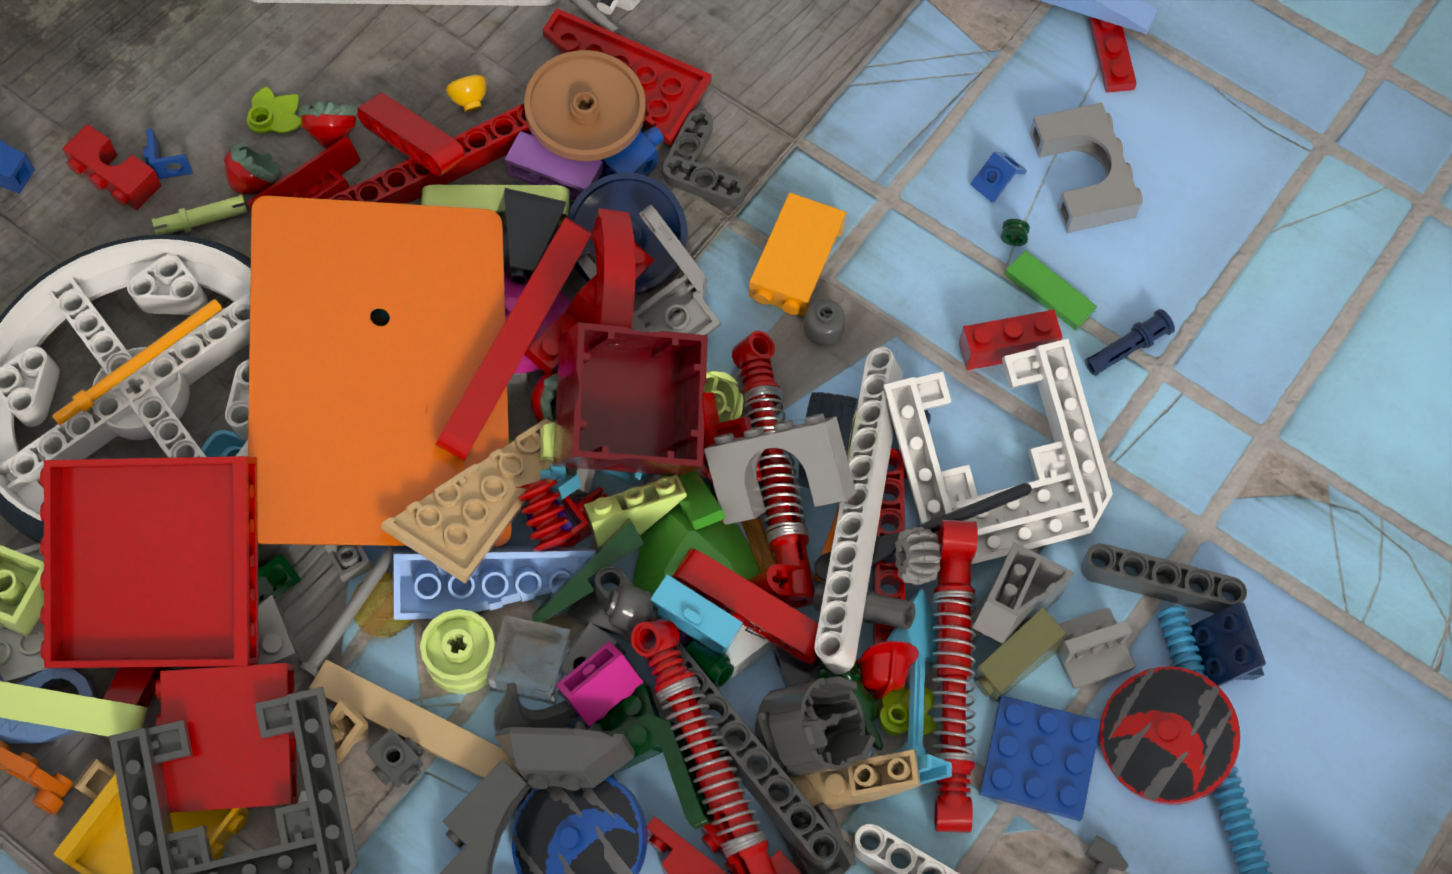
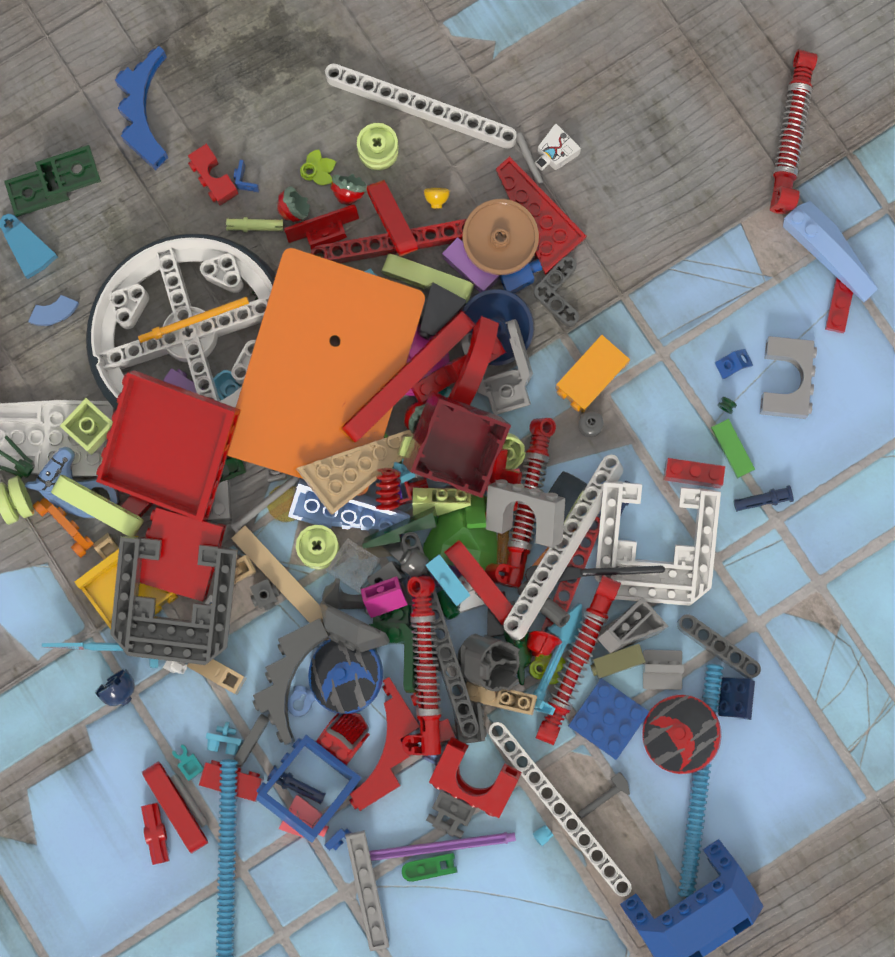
camera: 25 degrees right, 15 degrees up
light grey gear [894,527,942,585] -> none
none -> yellowish green wheel [357,123,399,170]

